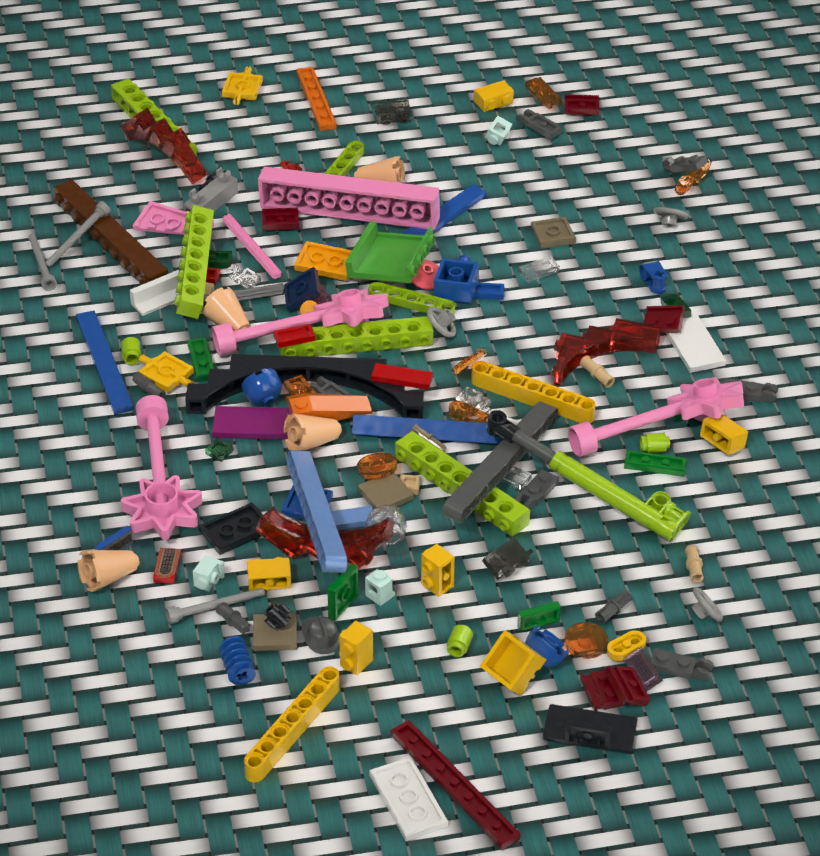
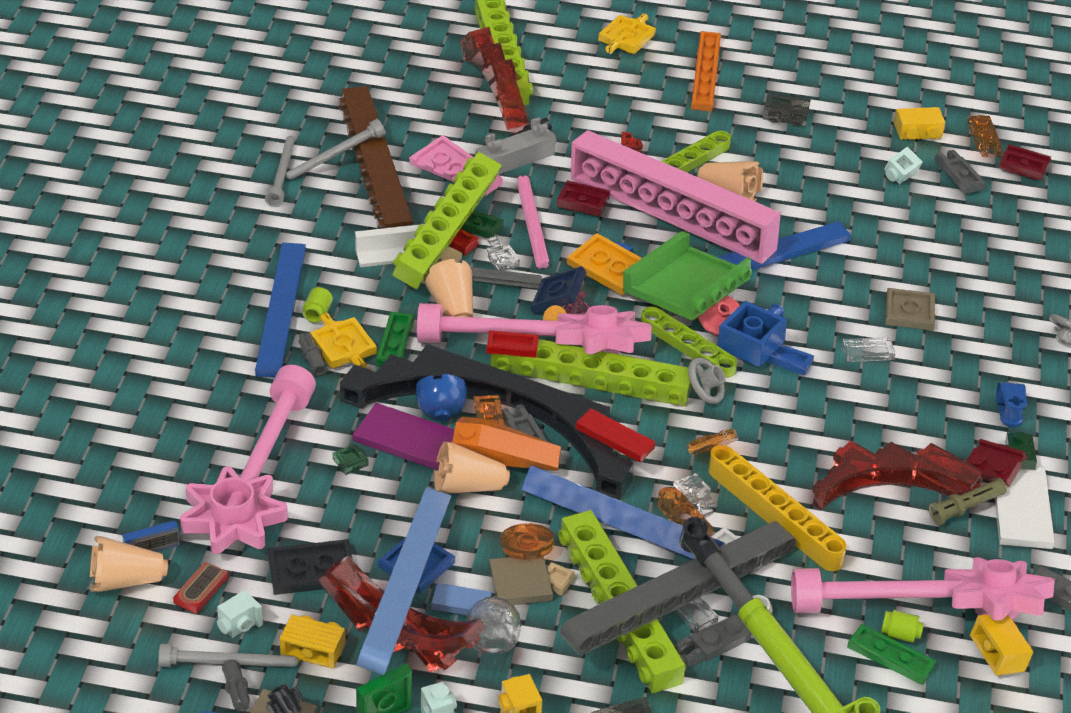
camera: 20 degrees right, 0 degrees up
dark tan axle [409,424,447,452] -> none
tan pin [580,356,615,388] -> none
none -> olive pin [929,478,1007,526]

